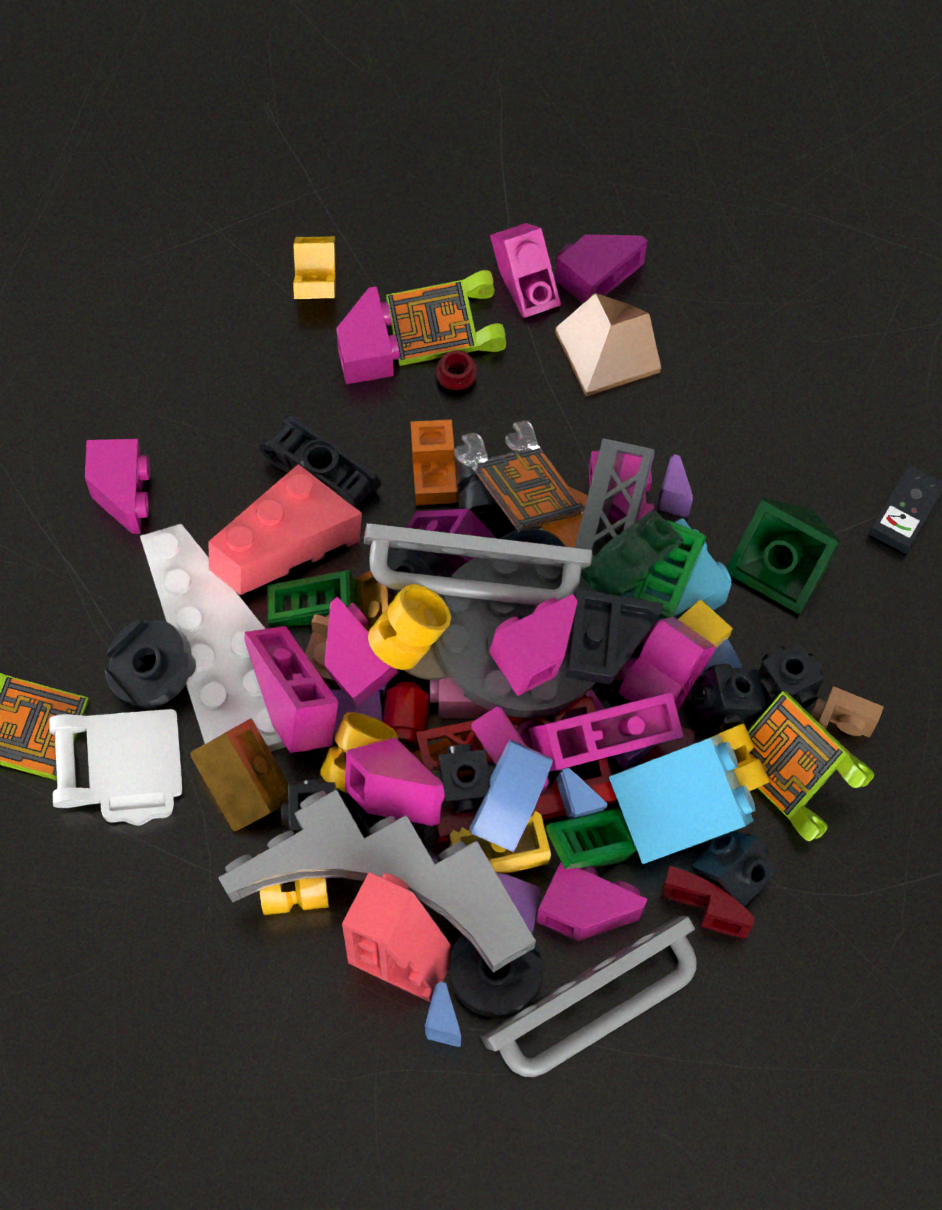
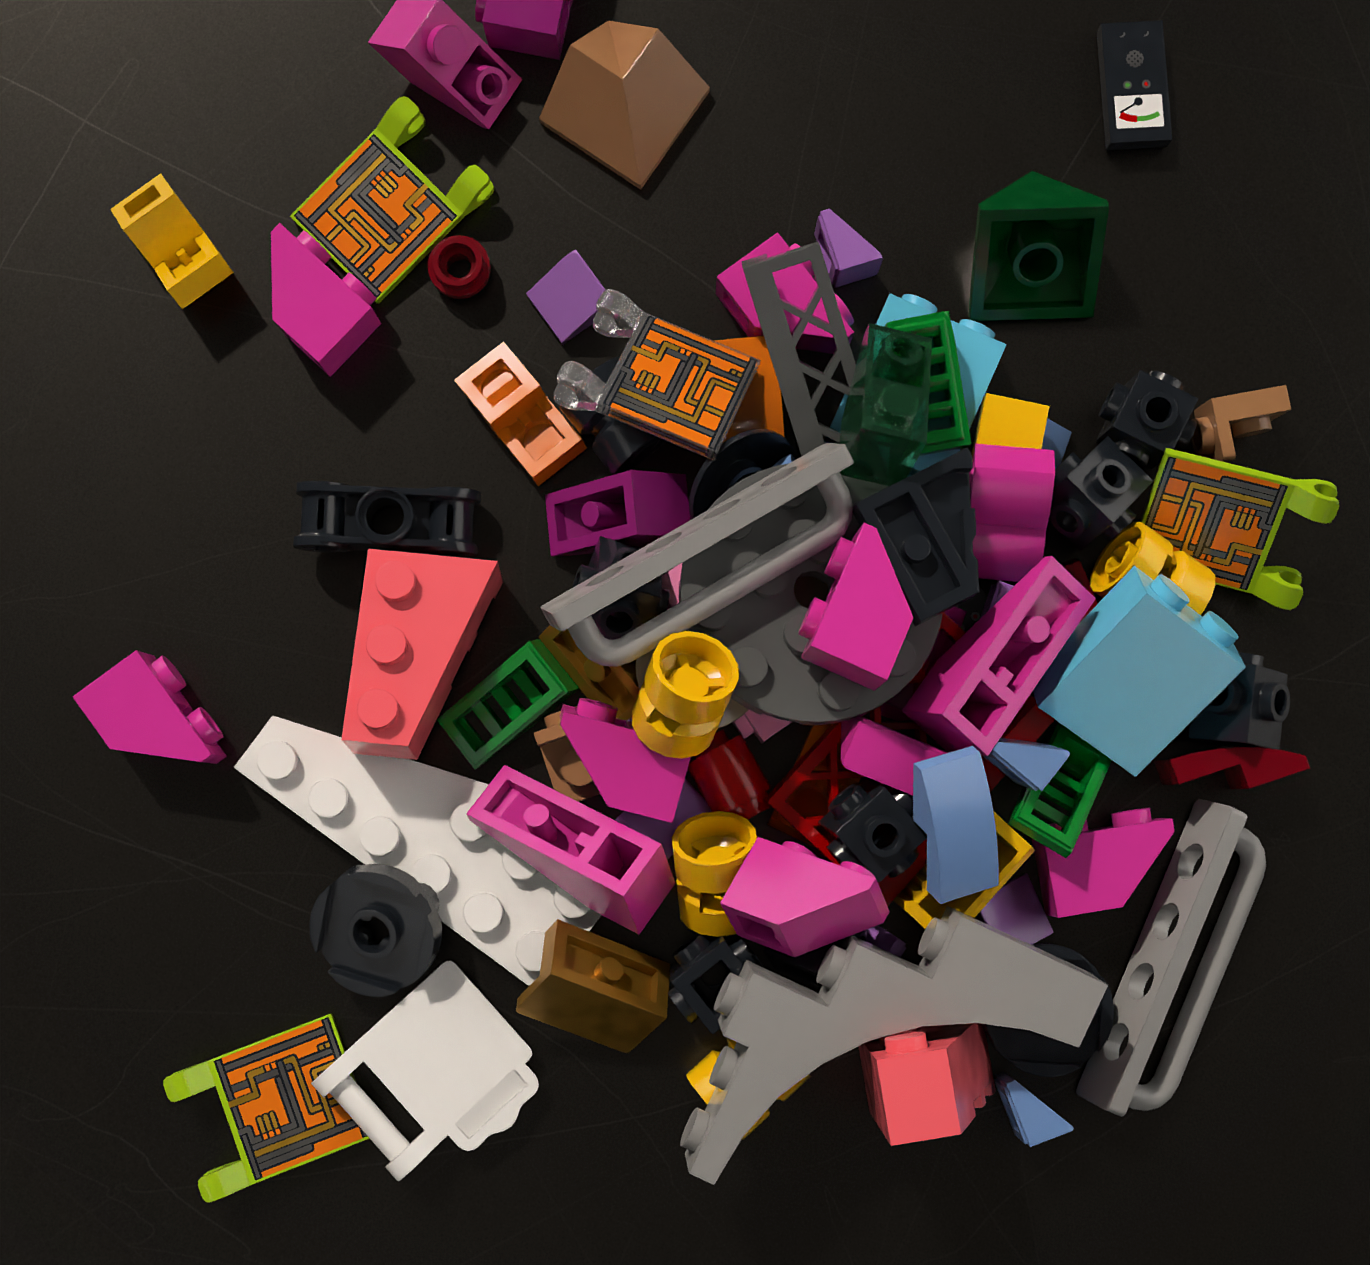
camera: 35 degrees left, 20 degrees up
none -> medium lavender slope [526,249,613,345]

